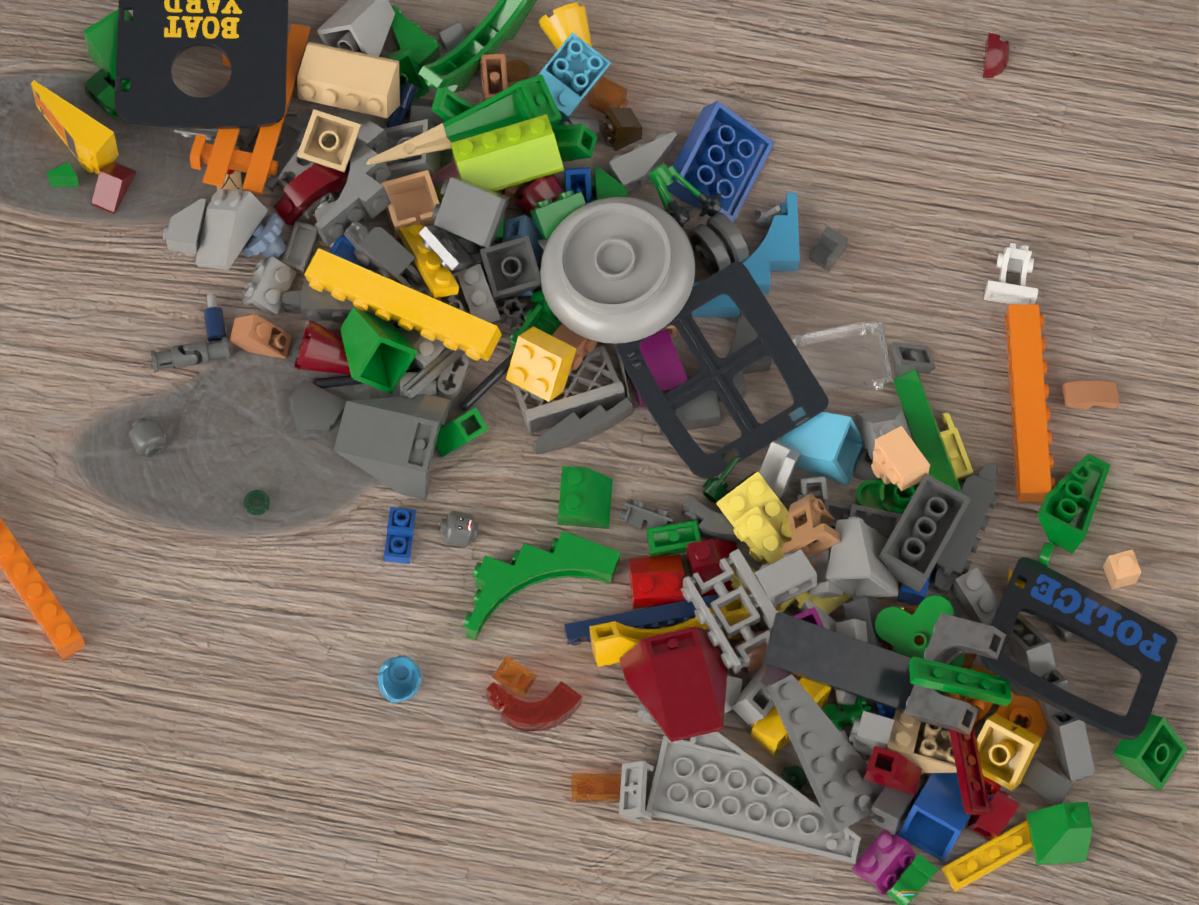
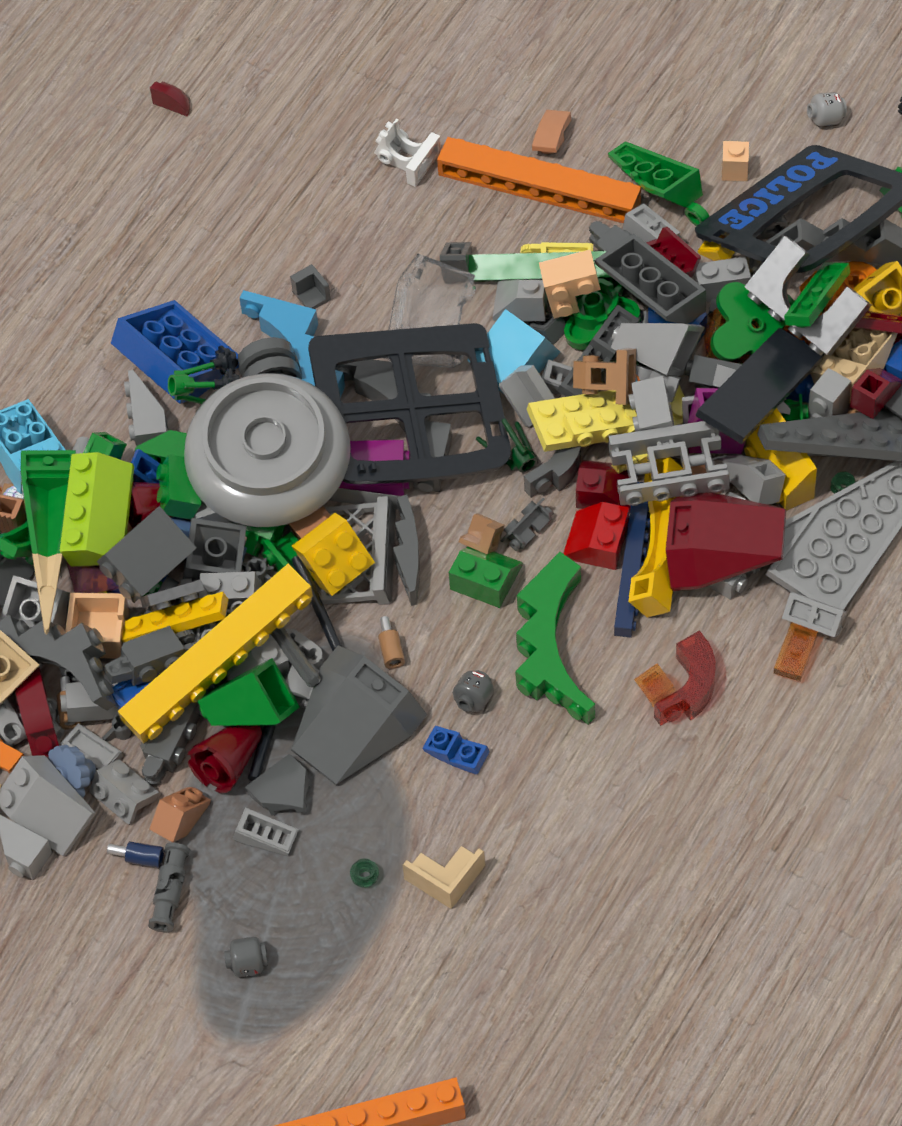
camera: 60 degrees left, 10 degrees down
dark azure hair [377,655,422,703] -> none
green slope [435,407,489,457] -> none
clear orange brick [588,76,628,115] -> none
dark brown slope [602,107,643,151] -> none
green slope [646,520,701,557] -> none
light grey hand [754,205,780,227] -> none
none -> light grey slope [232,807,299,856]
none -> medium nougat piece [378,616,405,669]
none -> tan panel [403,846,485,909]
none -> medium nougat panel [459,513,505,554]
none -> light grey hinge [622,203,680,242]
none -> dark red bracket [646,227,701,278]

